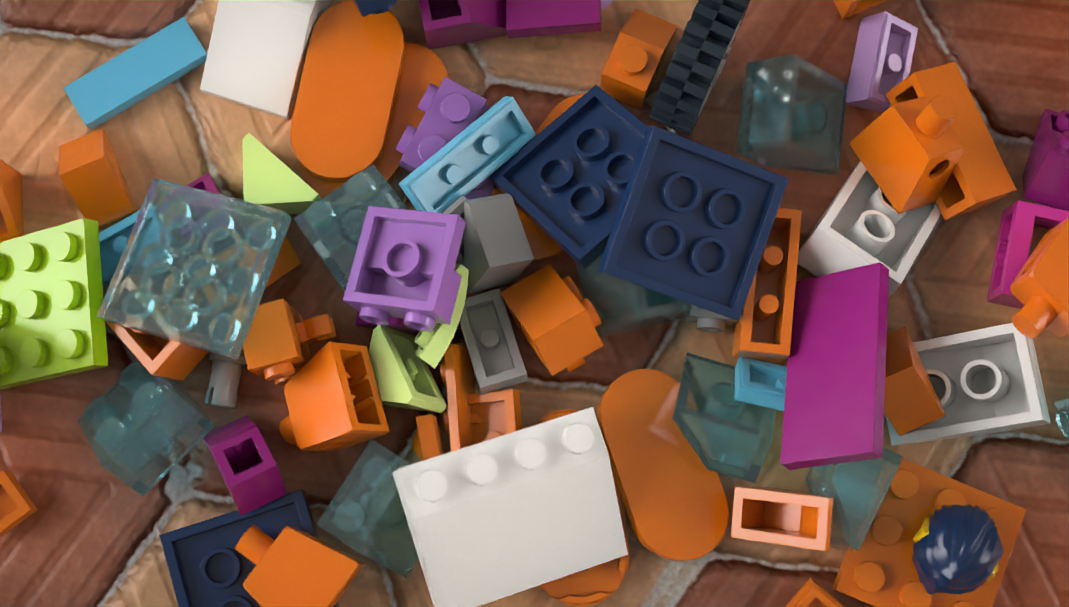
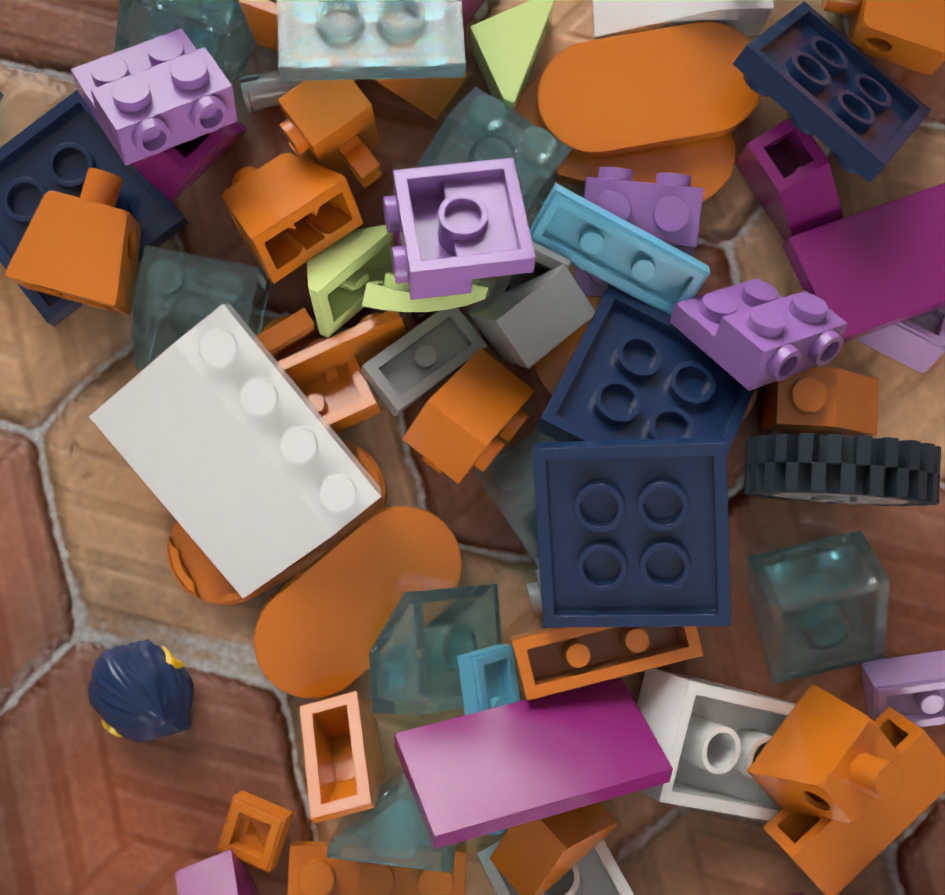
camera: 65 degrees right, 5 degrees up
none -> plate [71,28,238,166]
none -> medium lavender plate [670,278,848,391]

